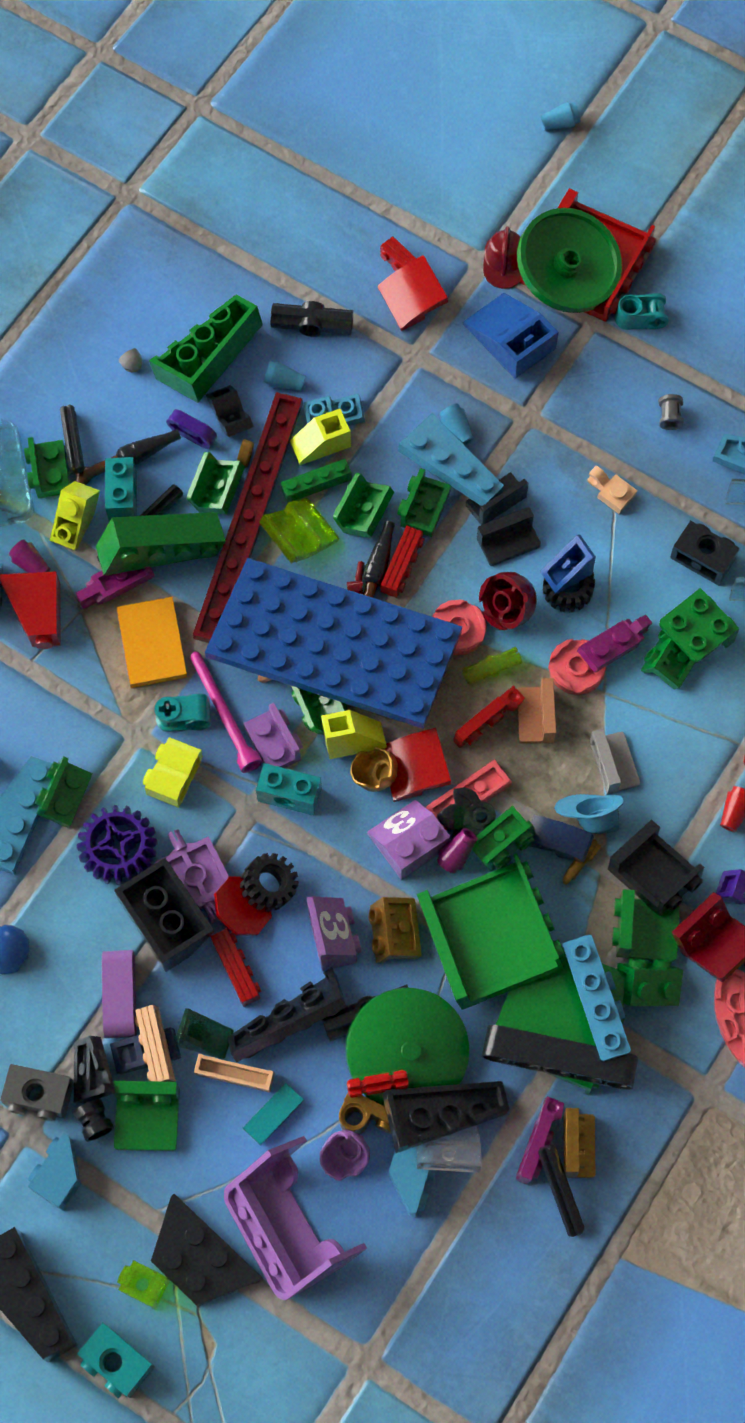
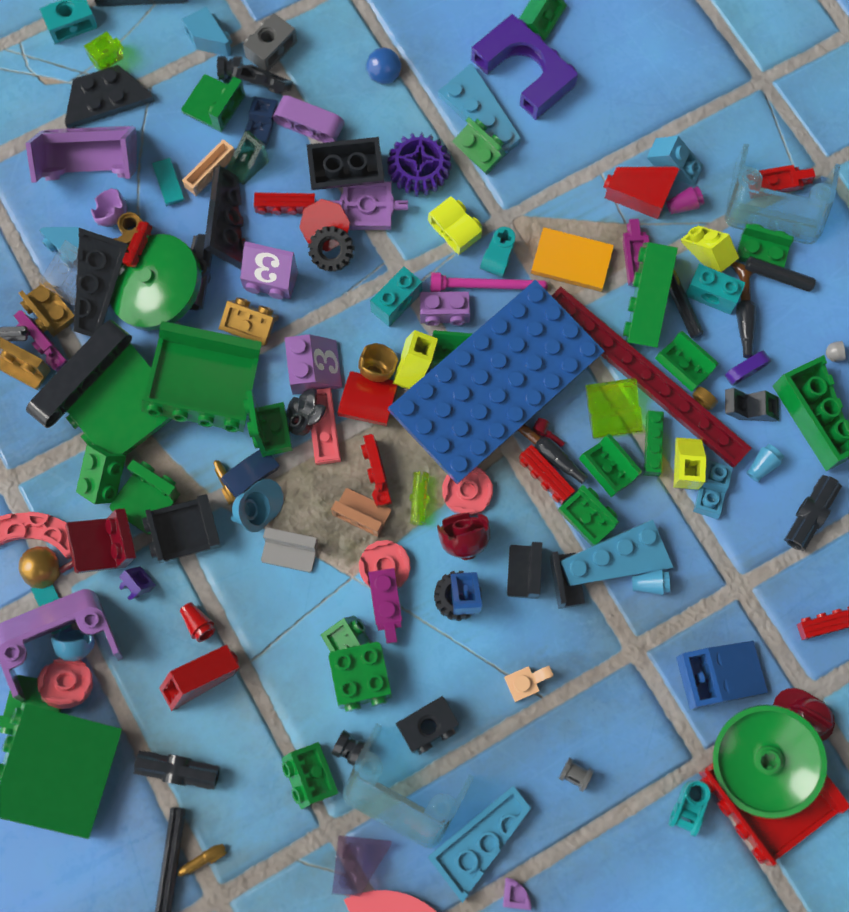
camera: 115 degrees right, 5 degrees up
light nougat piece [134,1005,176,1082] -> none
slope [377,255,448,331] -> none
magenta cone [437,829,478,874] -> none
dark azure bracket [563,934,631,1062] -> none
none -> pearl gold bracket [19,281,74,337]

